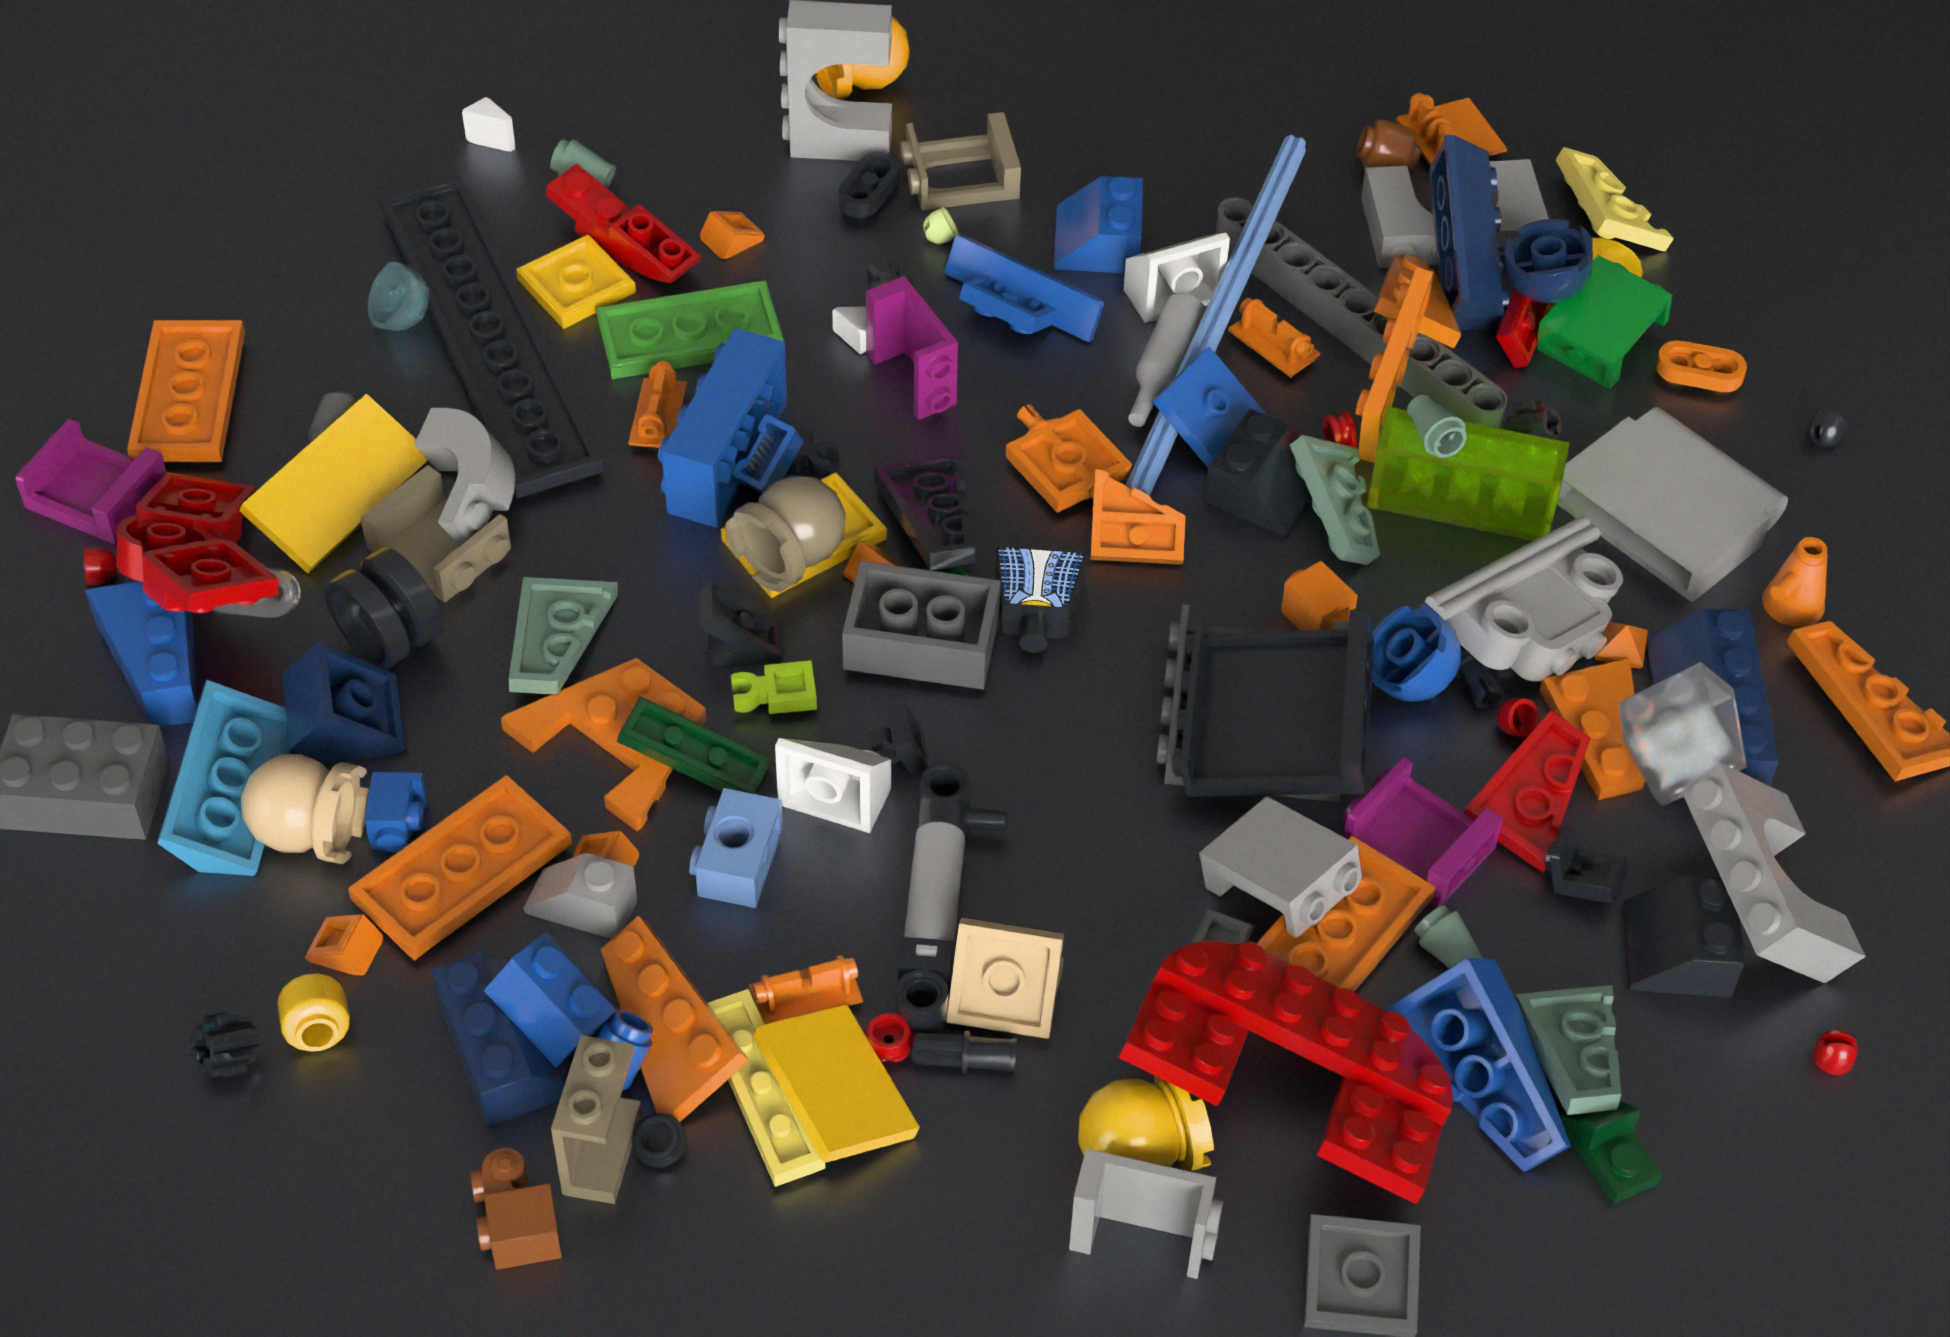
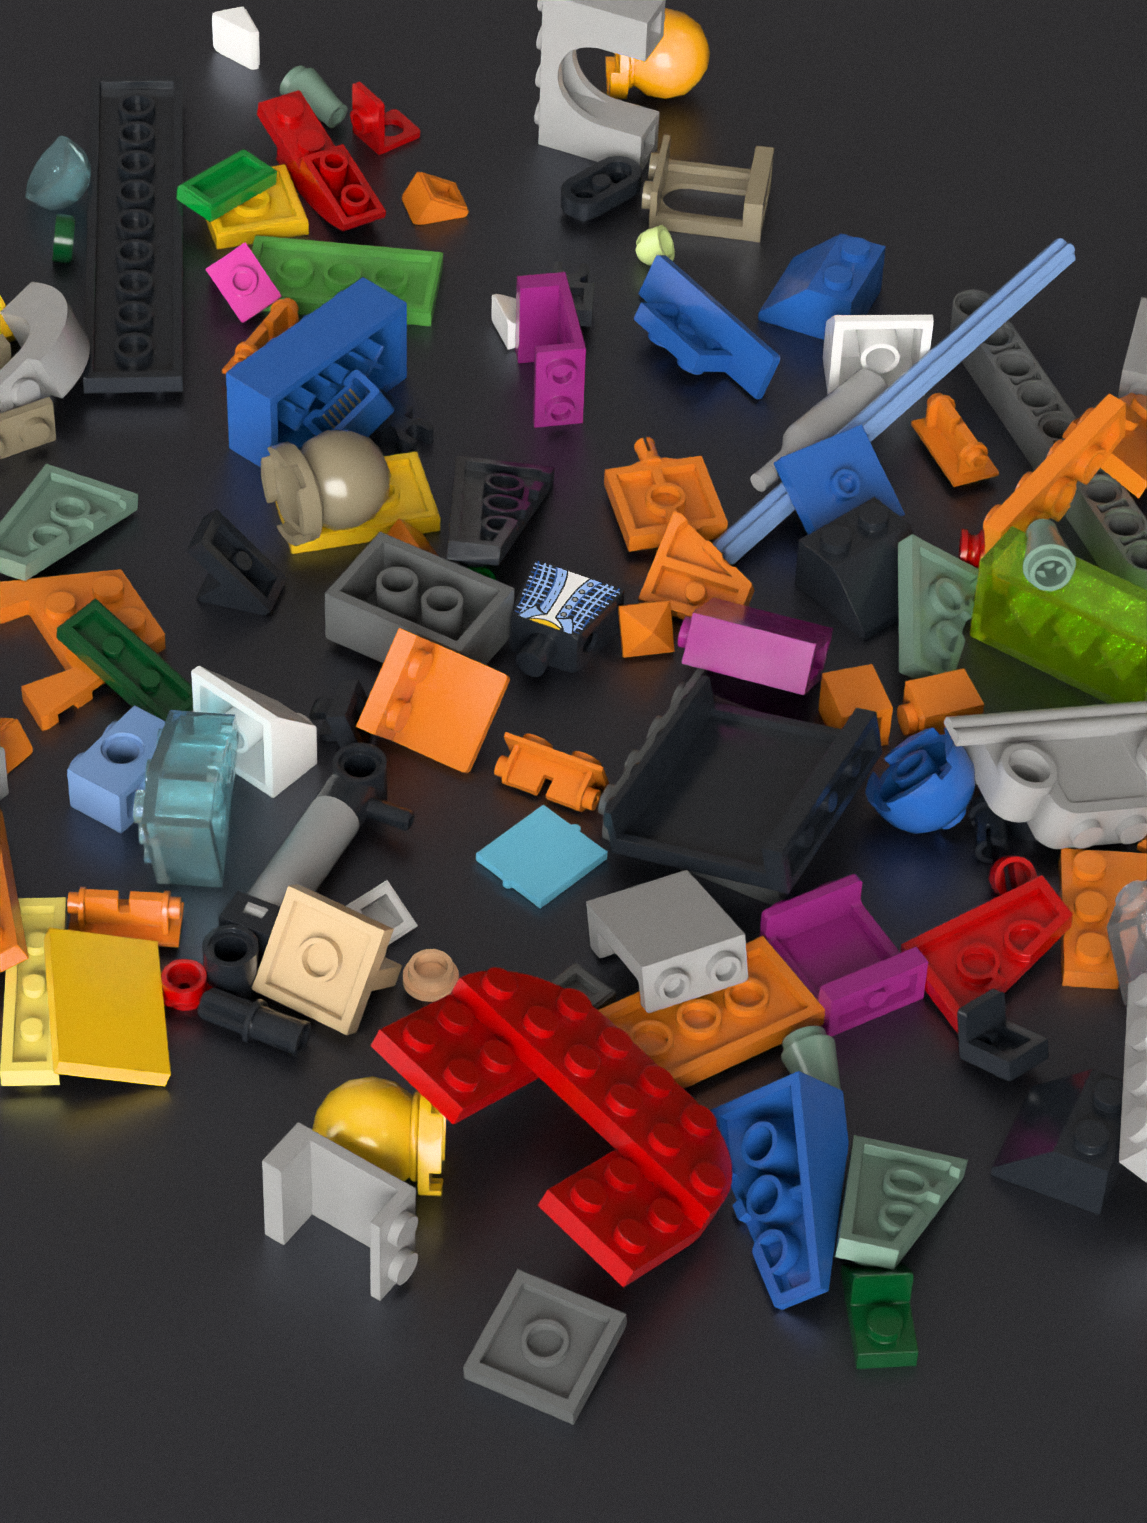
camera: 20 degrees right, 5 degrees down
lime plate [731,660,817,714] -> none
none -> dark green tile [52,214,75,263]
none -> clear light blue brick [133,710,239,888]
none -> green tile [177,149,277,222]
none -> dark pink bracket [205,242,282,323]
none -> white slope [346,880,418,945]
none -> red bracket [350,81,420,155]
none -> orange bracket [356,628,510,773]
none -> light nougat plate [403,949,459,1002]
none -> medium azure piece [476,805,608,909]
none -> orange hinge [494,732,609,812]
none -> orange slope [618,600,675,658]
none -> magenta brick [678,598,834,695]
none -> orange brick [897,668,985,736]

